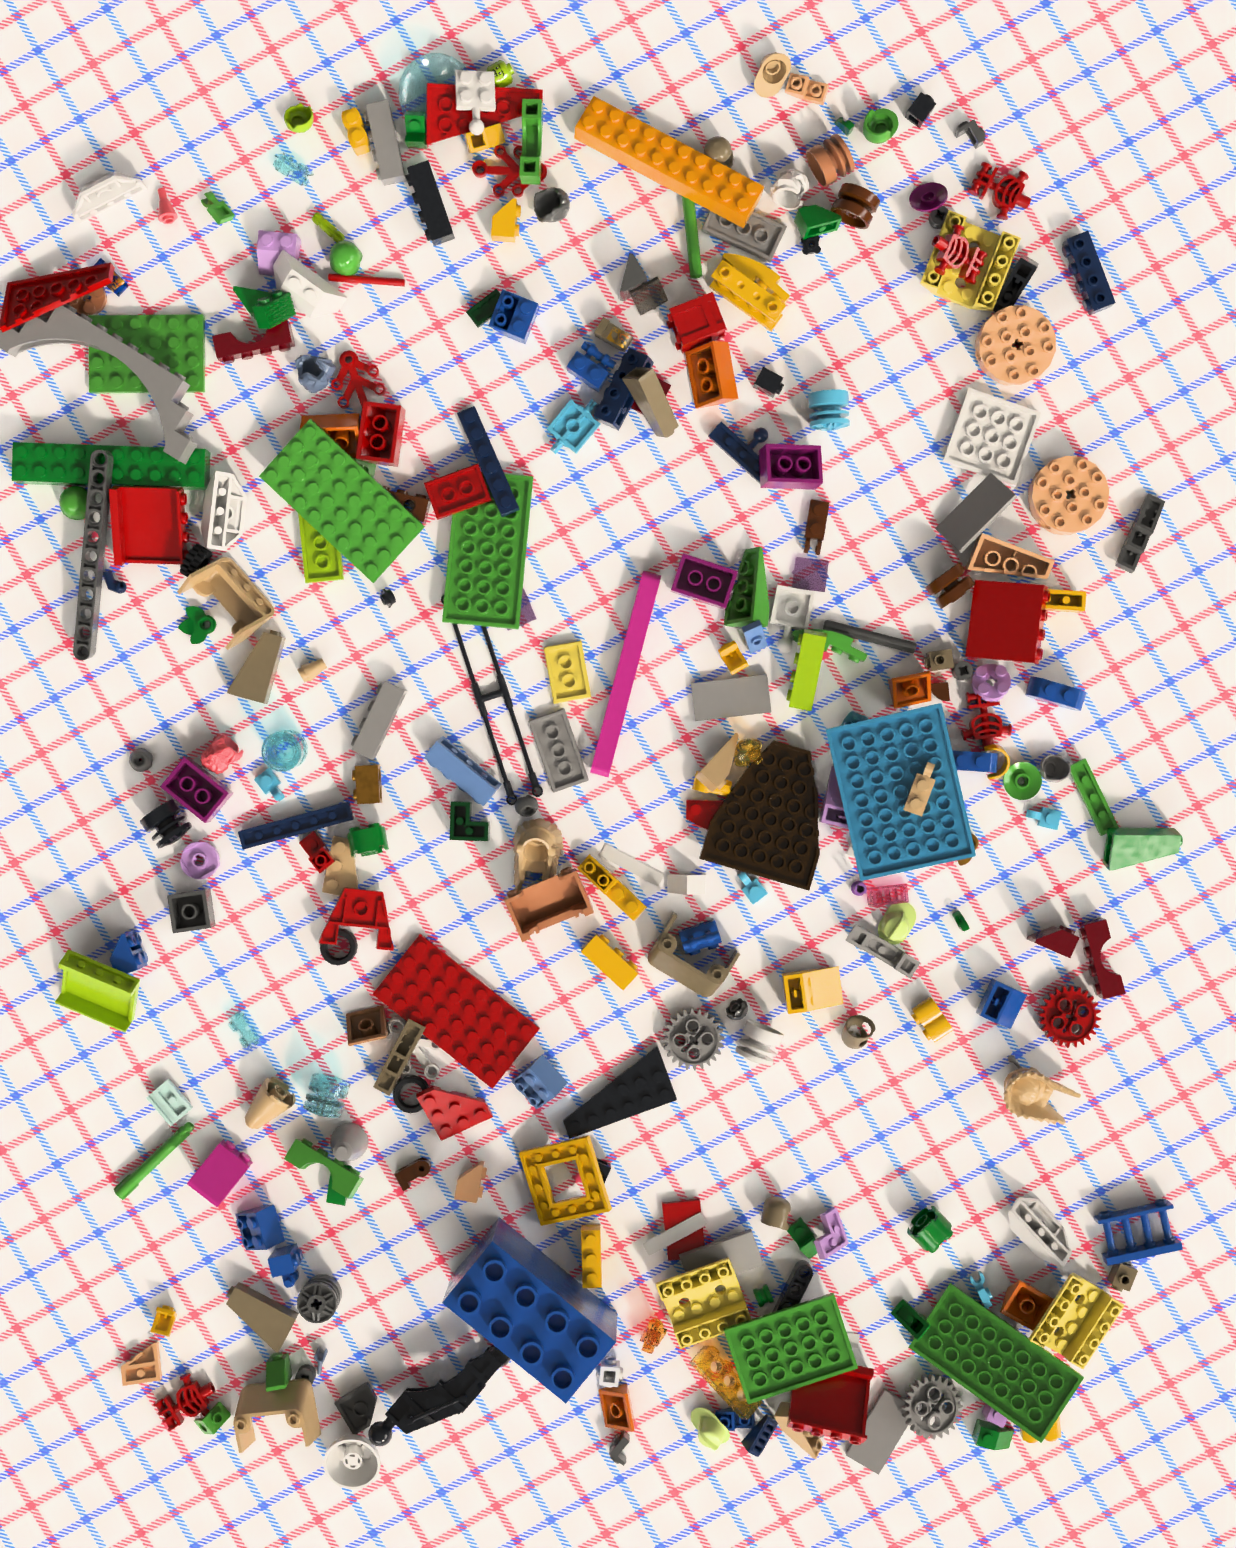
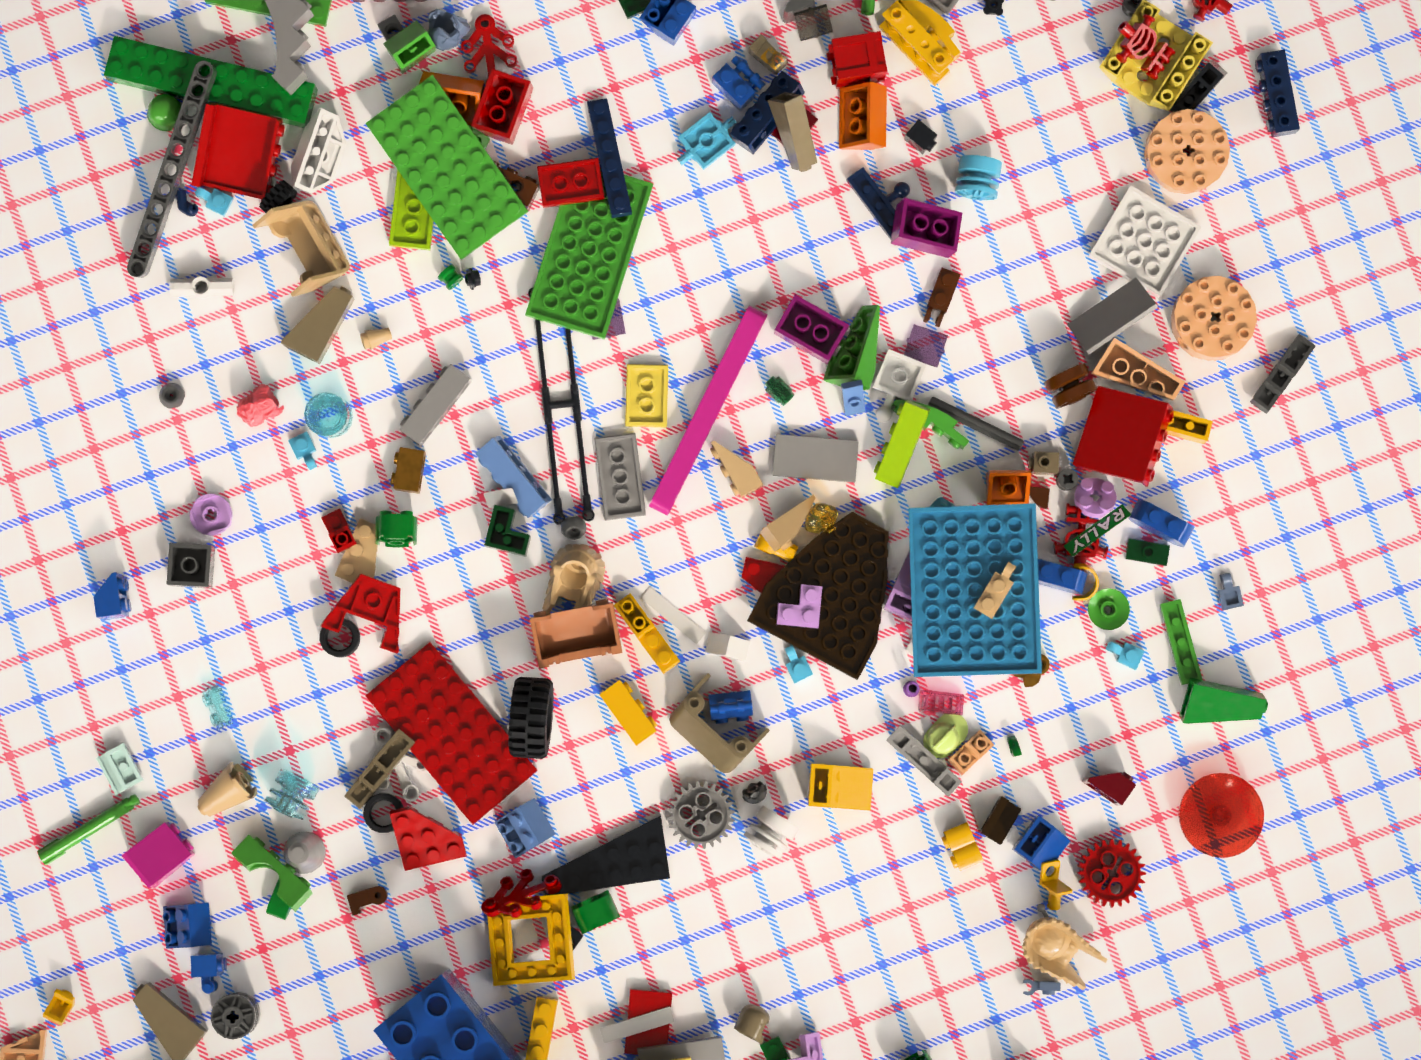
camera: 10 degrees right, 5 degrees down
lime panel [55,949,140,1033] -> none
black wheel [140,799,192,849] -> none
magenta brick [160,757,234,823] -> none
green plate [178,606,217,644] -> none
dark blue plate [238,801,355,850] -> none
medium nougat slope [346,1005,390,1046] -> none
light nougat slope [454,1161,487,1203] -> none
yellow bracket [718,641,749,675] -> none
dark tan helmet [841,1015,876,1049] -> none
light grey hair [1039,754,1071,783] -> none
dark red arch [1078,917,1126,1000] -> none
none -> white piece [169,276,235,298]
none -> medium azure plate [194,187,234,217]
none -> dark grey brick [377,14,403,41]
none -> bright green slope [383,20,436,74]
none -> green wheel [437,264,464,290]
none -> red plant [481,869,562,918]
none -> white sticker [483,488,518,508]
none -> black tyre [508,677,554,759]
none -> green brick [571,890,620,934]
none -> tan slope [710,441,763,499]
none -> clear green brick [764,376,795,407]
none -> lavender plate [776,584,822,629]
none -> light nougat slope [947,730,994,776]
none -> dark brown panel [979,796,1021,845]
none -> sand blue plate [1023,979,1061,996]
none -> yellow bracket [1039,859,1073,910]
none -> sticker [1064,504,1131,557]
none -> dark green plate [1125,538,1170,567]
none -> clear red dish [1178,773,1264,858]
none -> sand blue plate [1217,573,1244,611]

